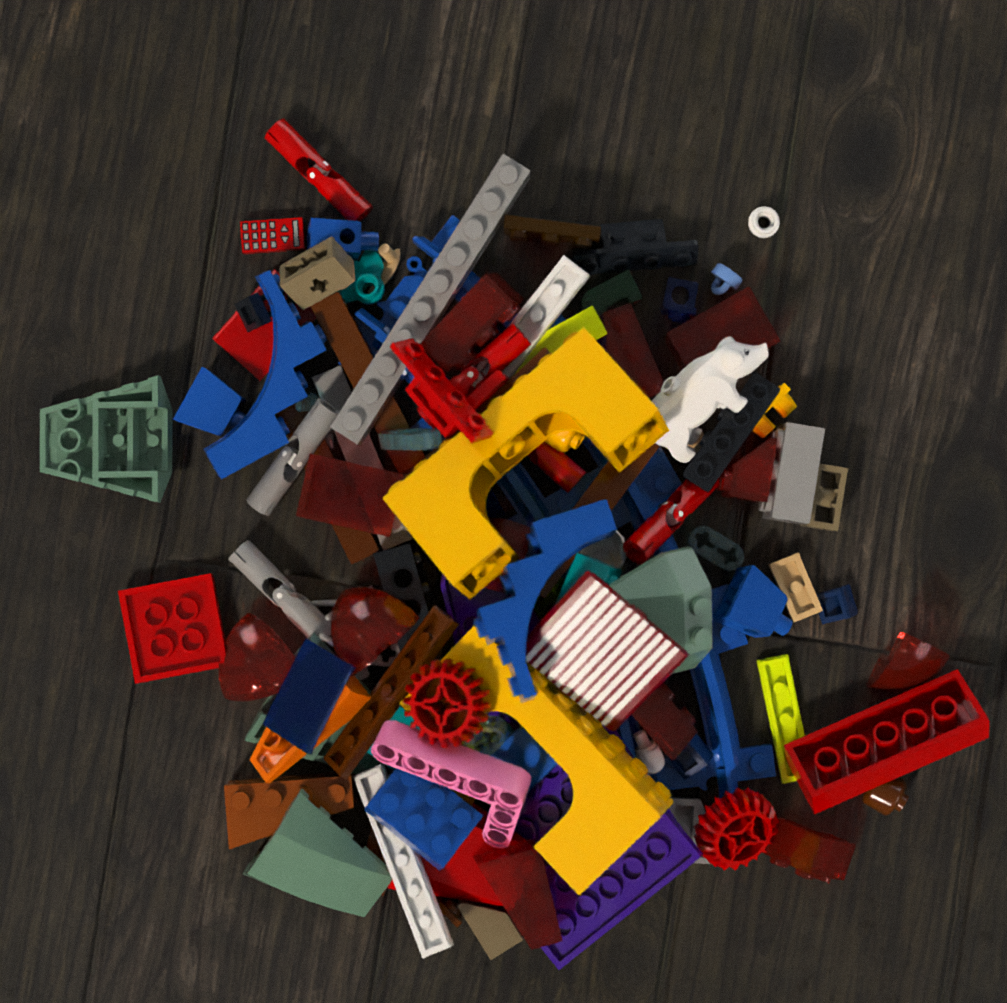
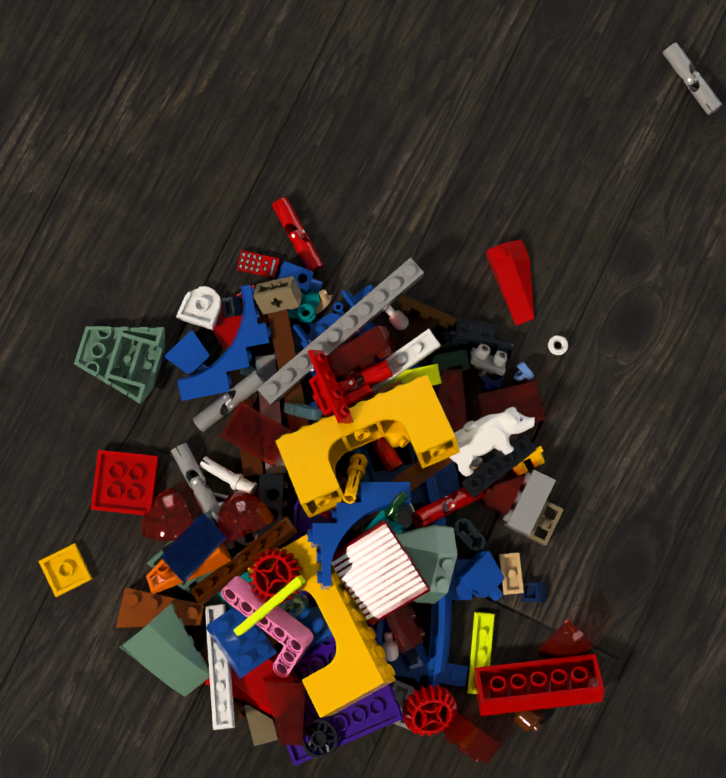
camera: 20 degrees right, 5 degrees down
none -> yellow tile [39,543,93,597]
none -> white tile [176,286,222,330]
none -> white pin [199,456,258,499]
none -> neon yellow tile [233,575,306,636]
none -> black wheel [301,719,339,759]
none -> yellow pin [343,453,368,504]
none -> white cylinder [385,305,409,330]
none -> dark green arm [385,491,408,522]
none -> light grey hips [470,343,507,377]
none -> red wedge [485,239,534,326]

